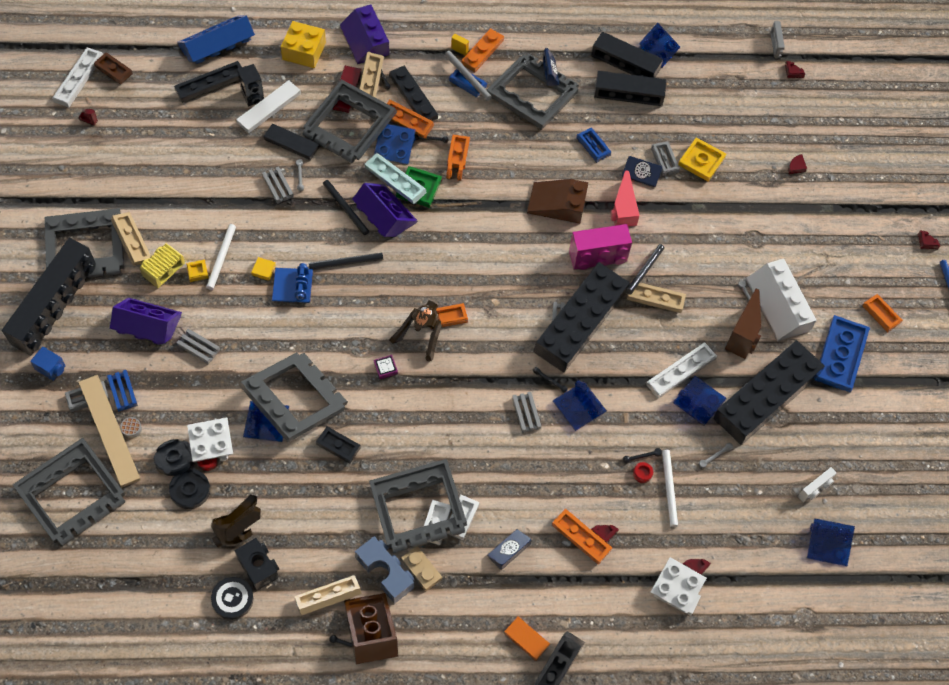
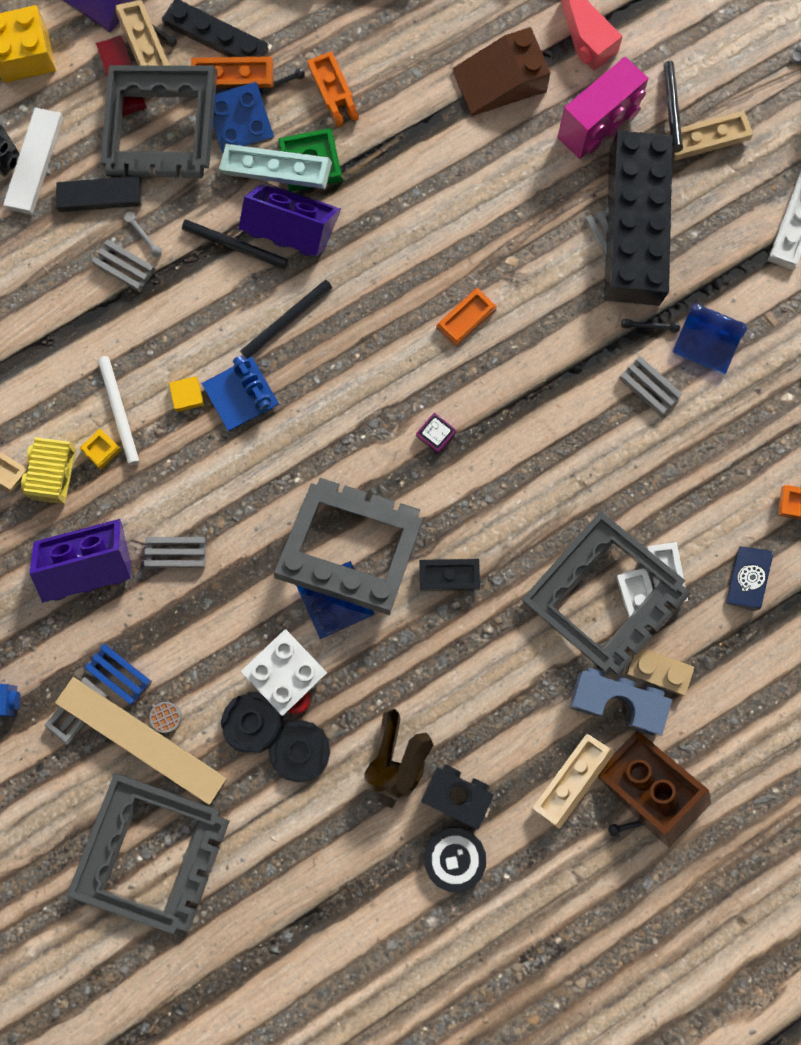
camera: 25 degrees left, 15 degrees up
dark brown piece [389,300,442,361] -> none

